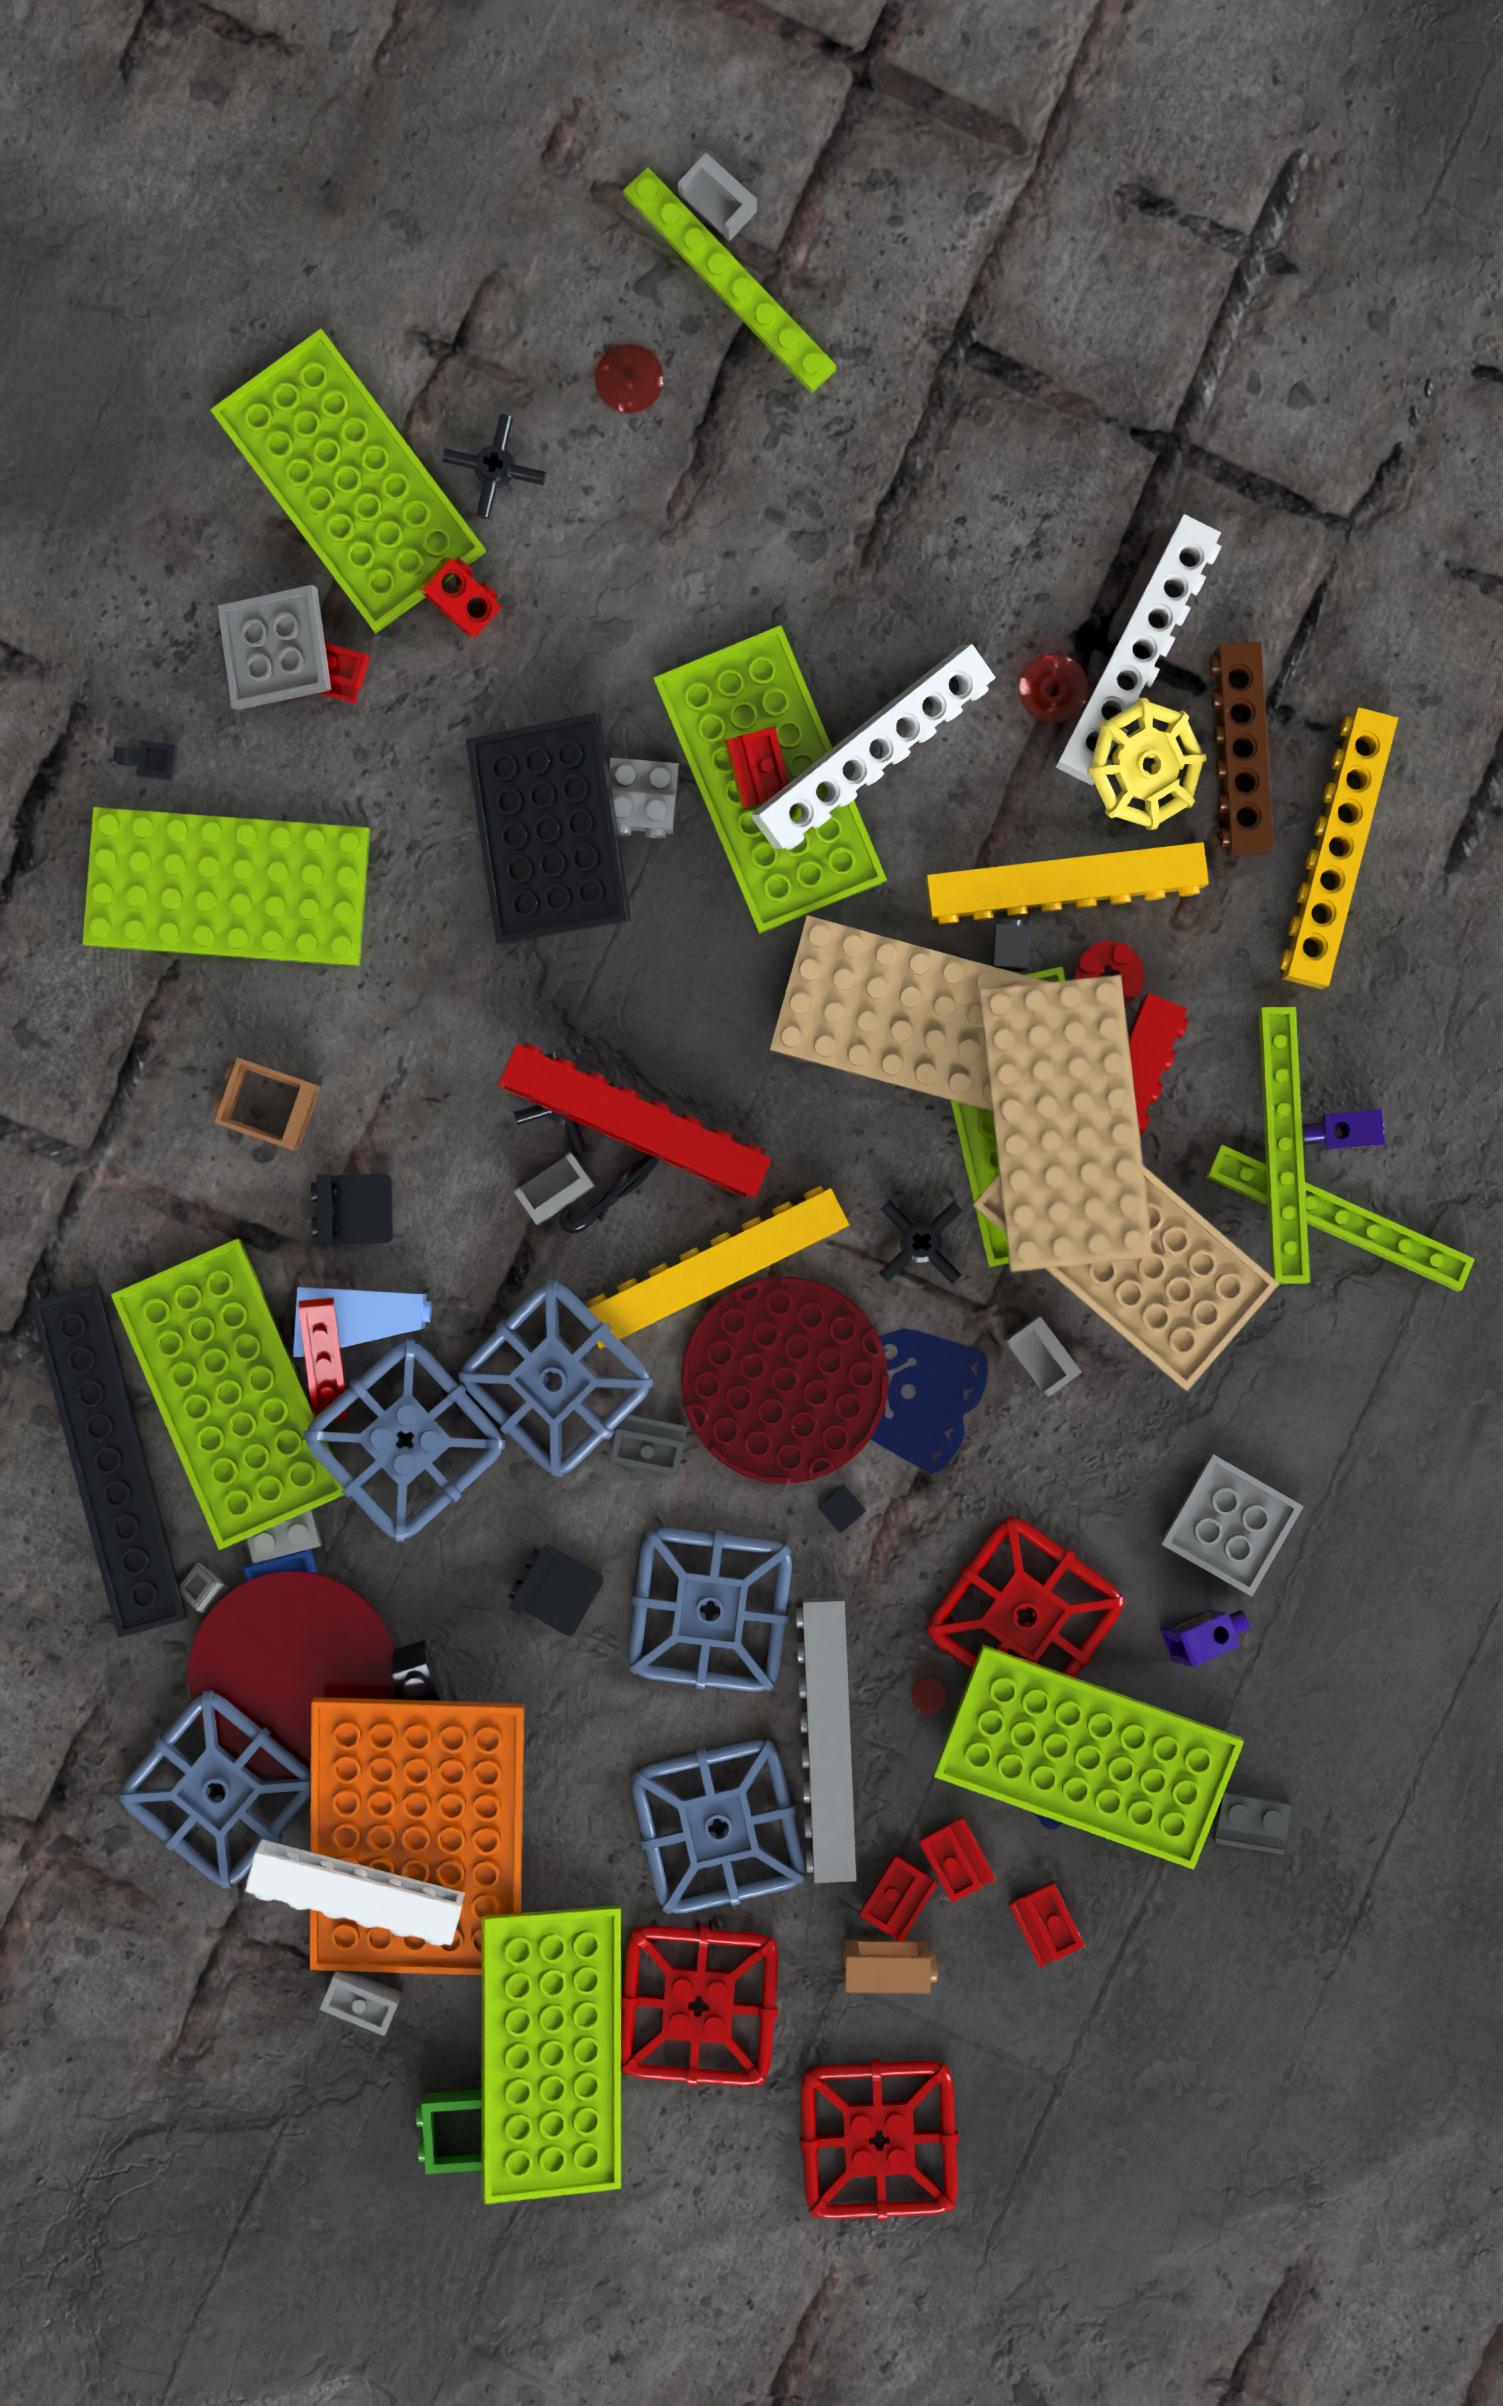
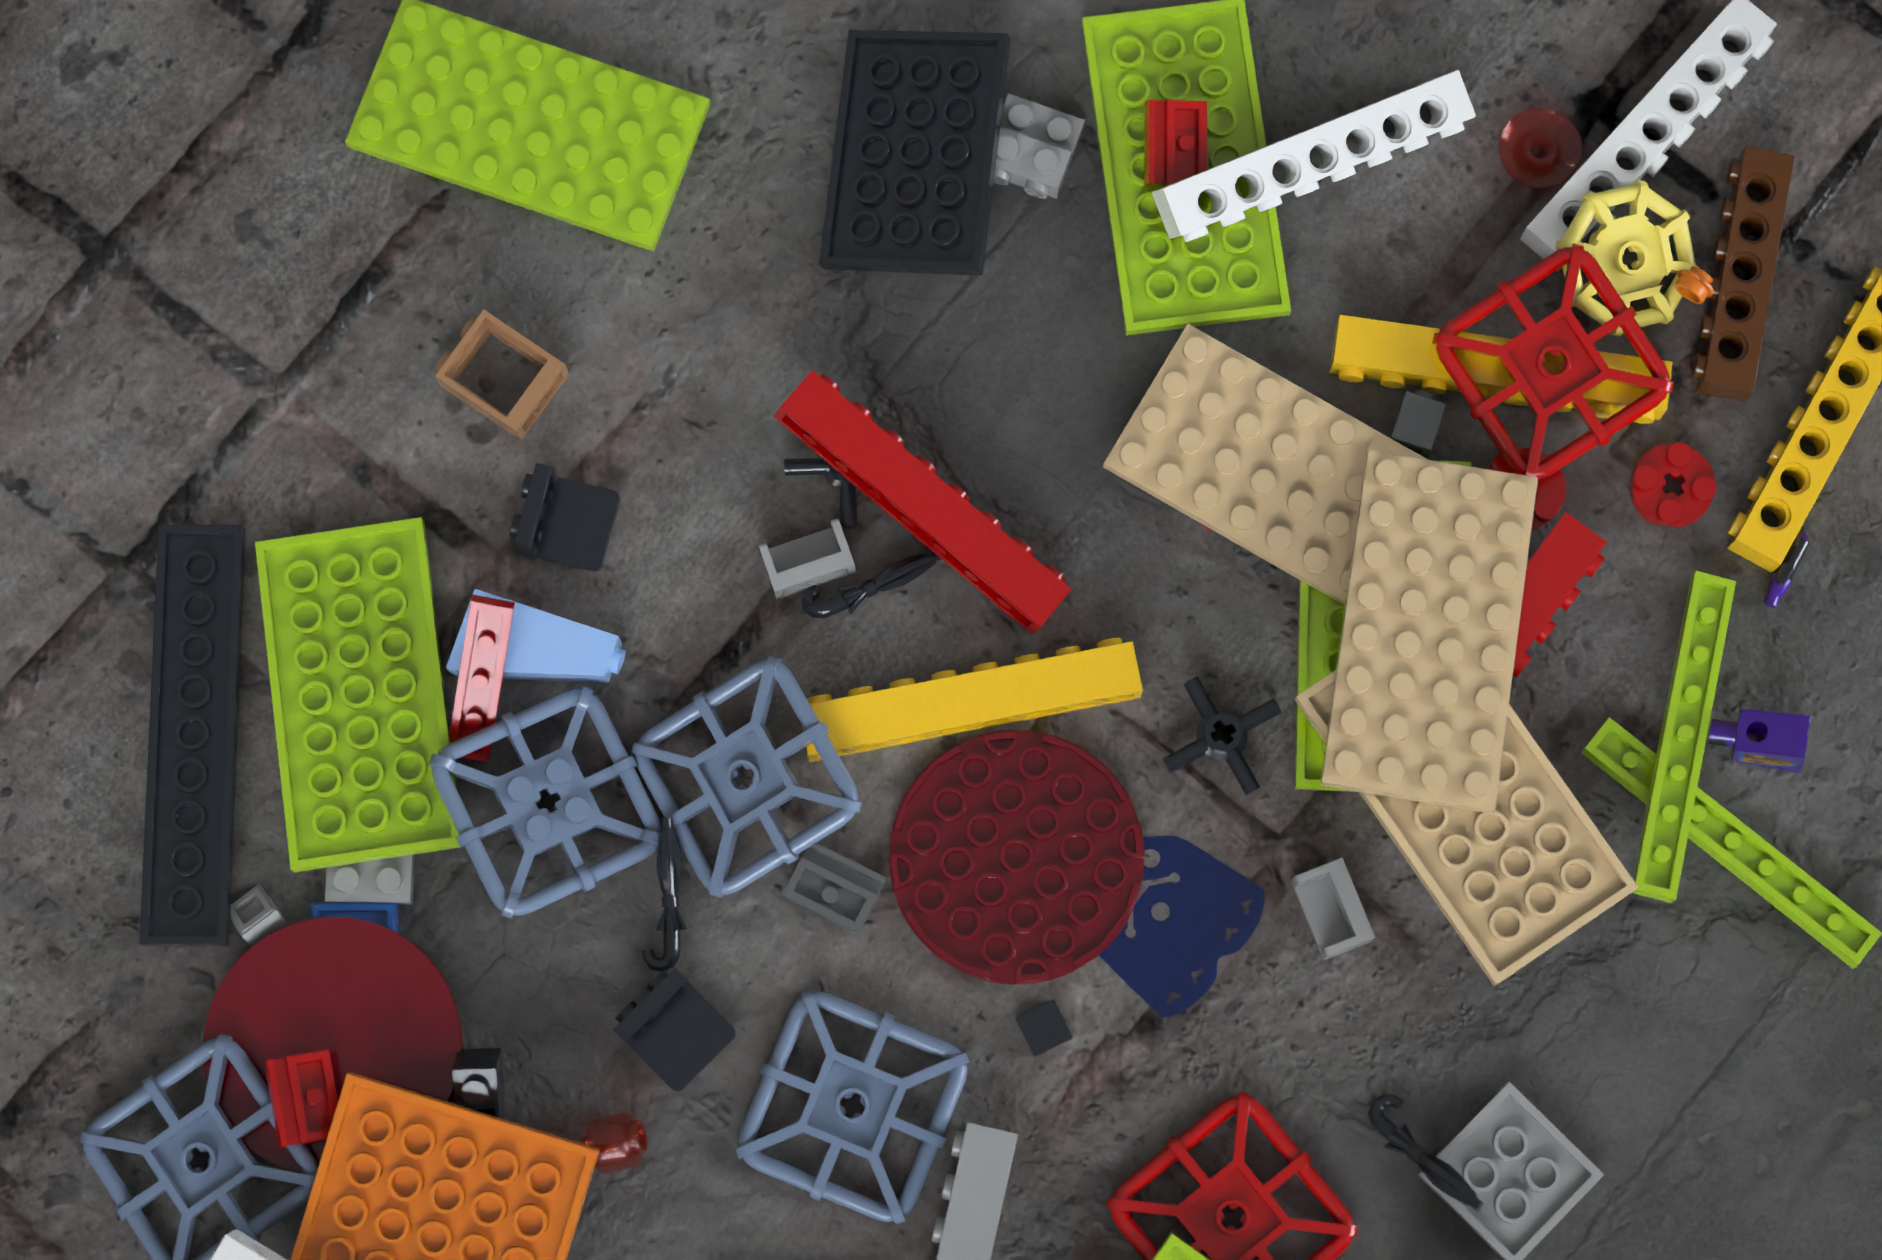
camera: 15 degrees right, 10 degrees down
none -> red plate [264,1049,338,1148]
none -> clear red head [580,1112,648,1174]
none -> black piece [641,818,687,972]
none -> black piece [1368,1094,1484,1211]
none -> red plate [1432,243,1674,480]
none -> red plate [1630,442,1717,528]
none -> orange plate [1674,267,1714,304]
none -> black piece [1763,533,1809,608]

